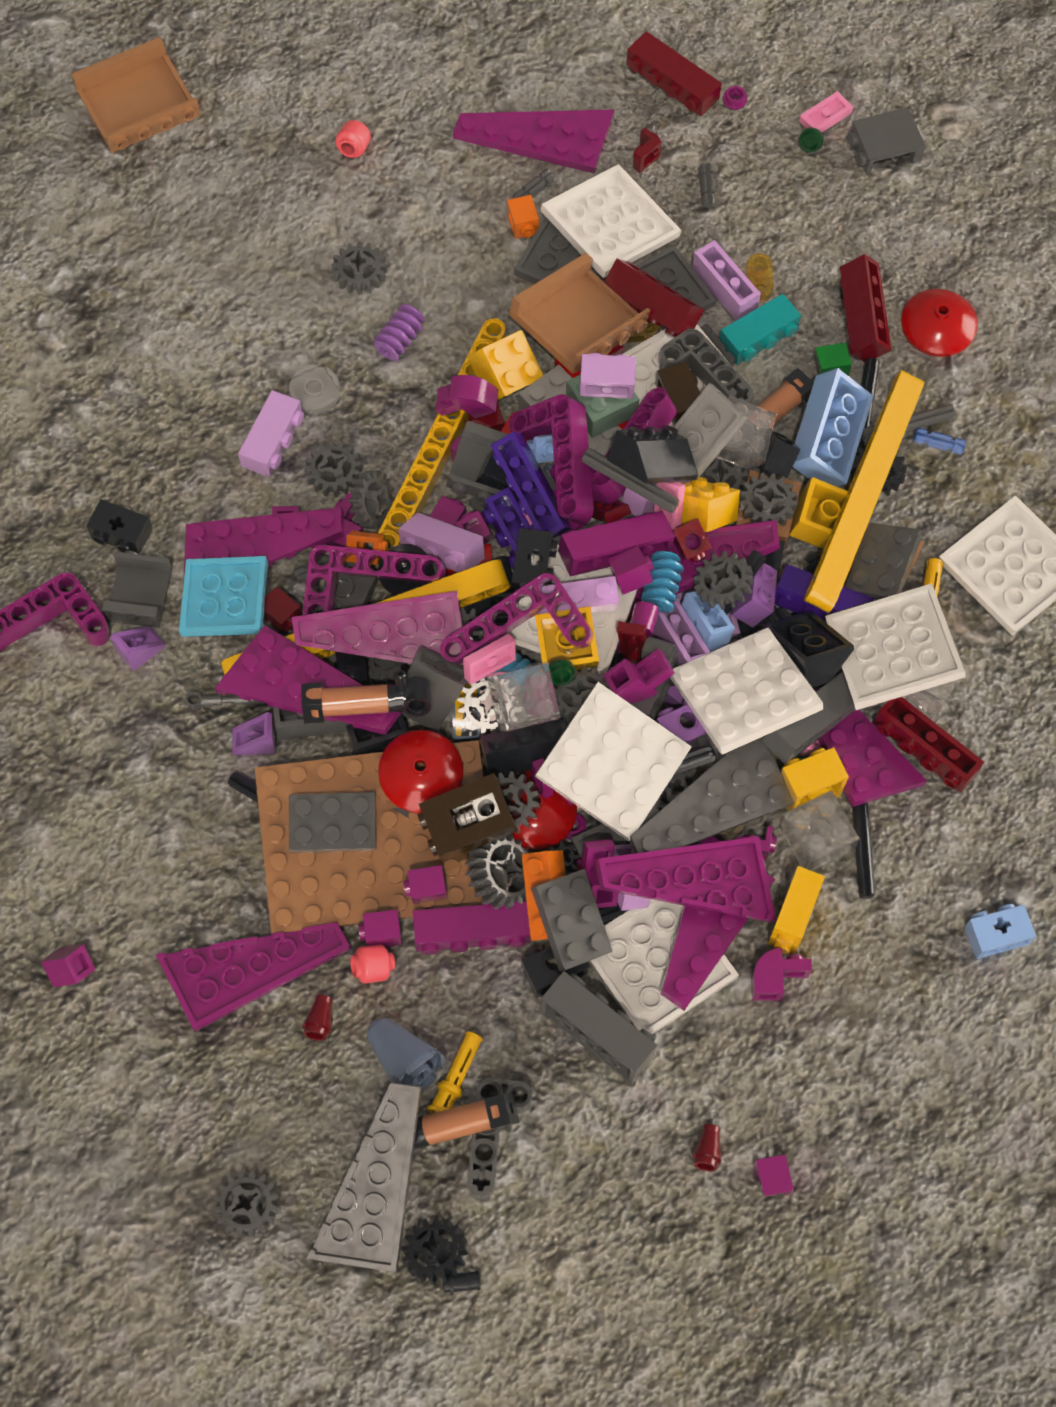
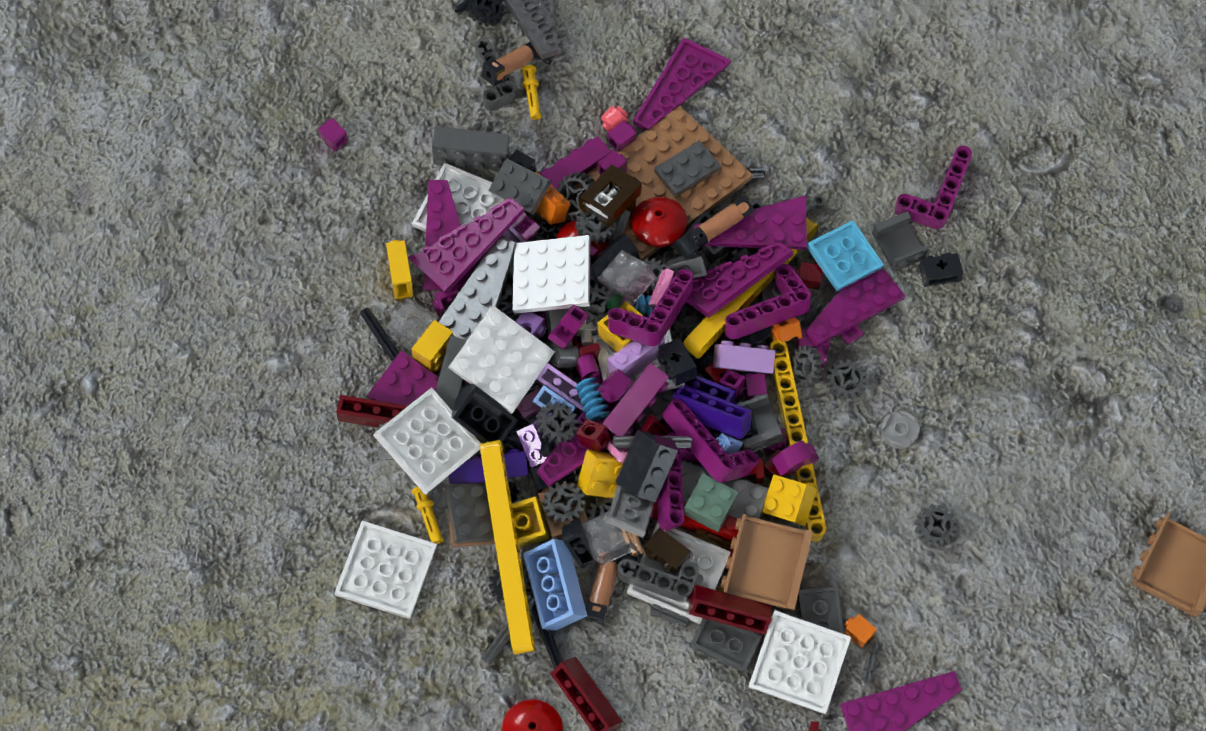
camera: 145 degrees right, 0 degrees up
magenta panel [41,944,95,987] -> none
medium lavender slope [110,626,166,672] -> none
medium lavender slope [232,712,276,755] -> none
lavender brick [238,390,304,477] -> none
dark red cone [302,995,333,1041] -> none
coral head [335,120,371,158] -> none
sand blue cone [367,1018,445,1092] -> none
medium lavender piece [374,304,425,362] -> none
lavender brick [580,353,636,399] -> none
lavender brick [692,240,761,321] -> none
dark red cone [692,1124,721,1172] -> none
teal brick [719,294,801,365] -> none
clear yellow plate [746,253,774,302] -> none
magenta brick [751,948,812,1001] -> none
green panel [815,342,852,376] -> none
axle [914,427,966,455] -> none
light blue brick [964,904,1036,959] -> none

